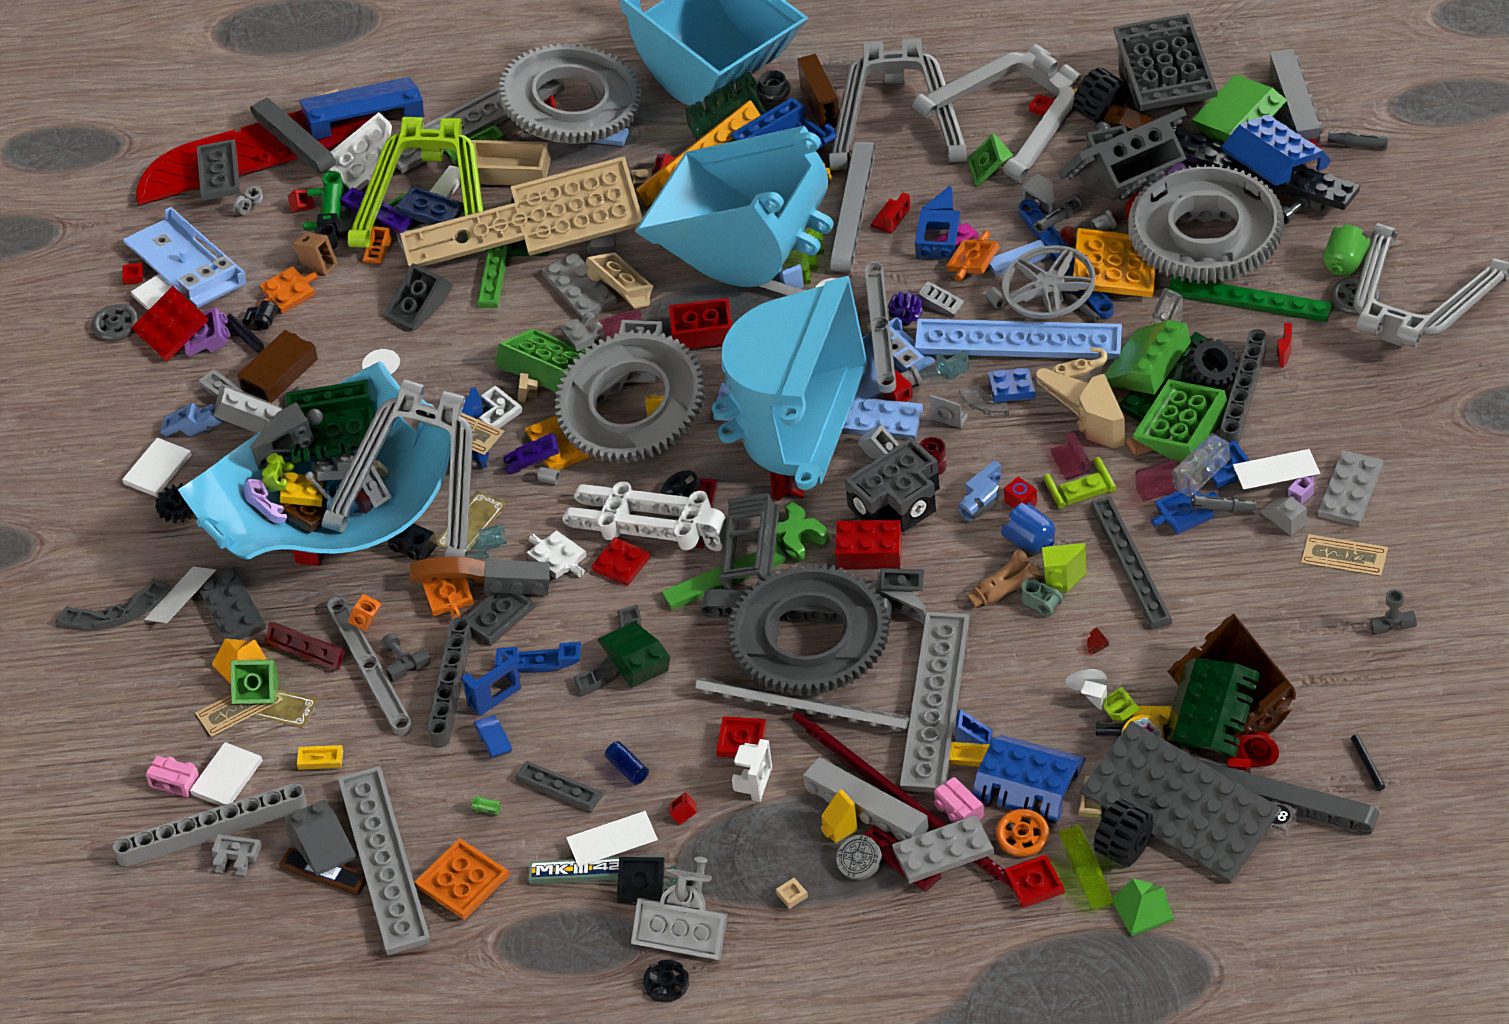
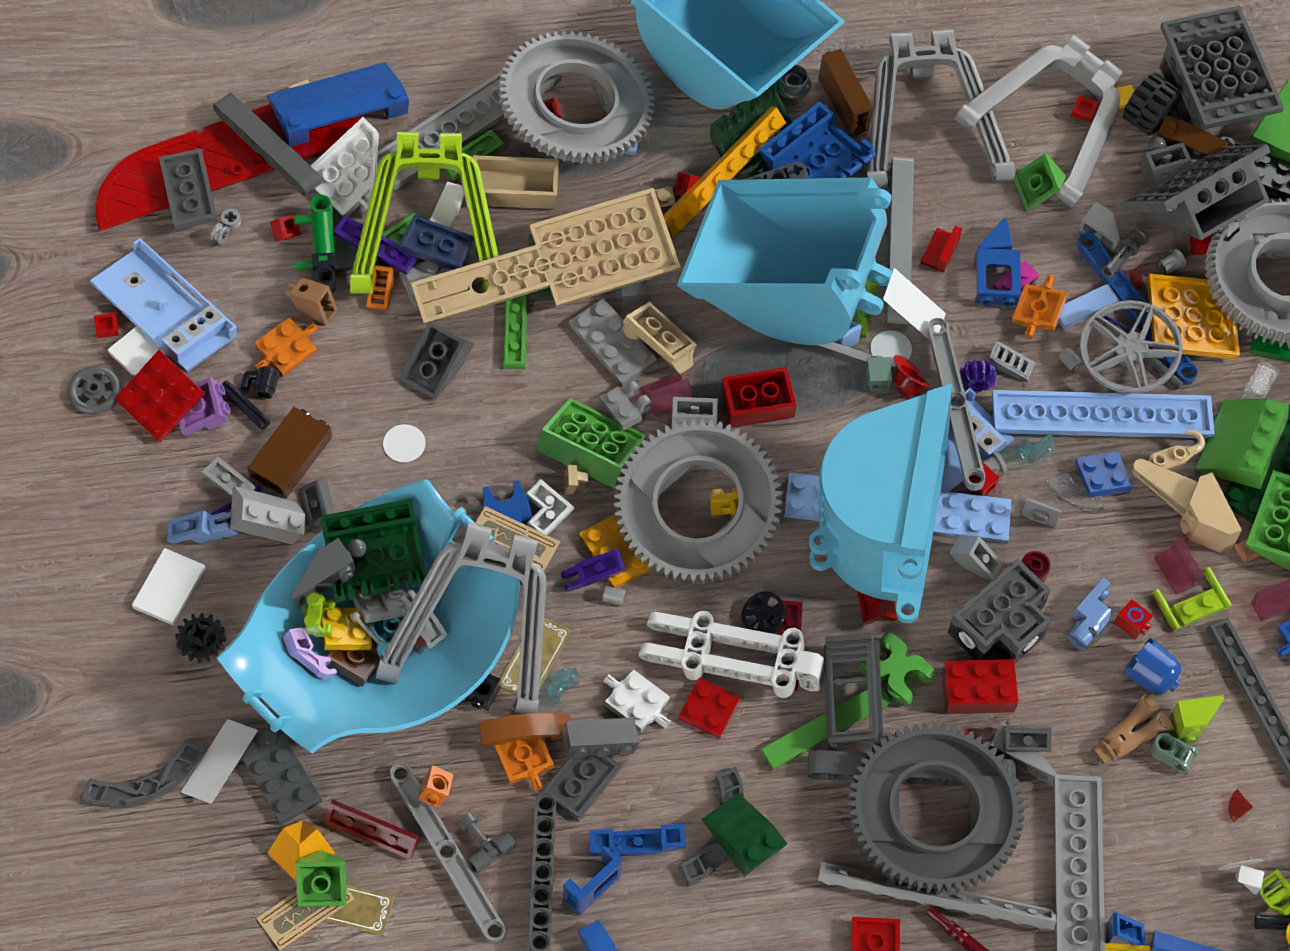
camera: 15 degrees left, 15 degrees up
none -> white sticker [883,268,946,339]

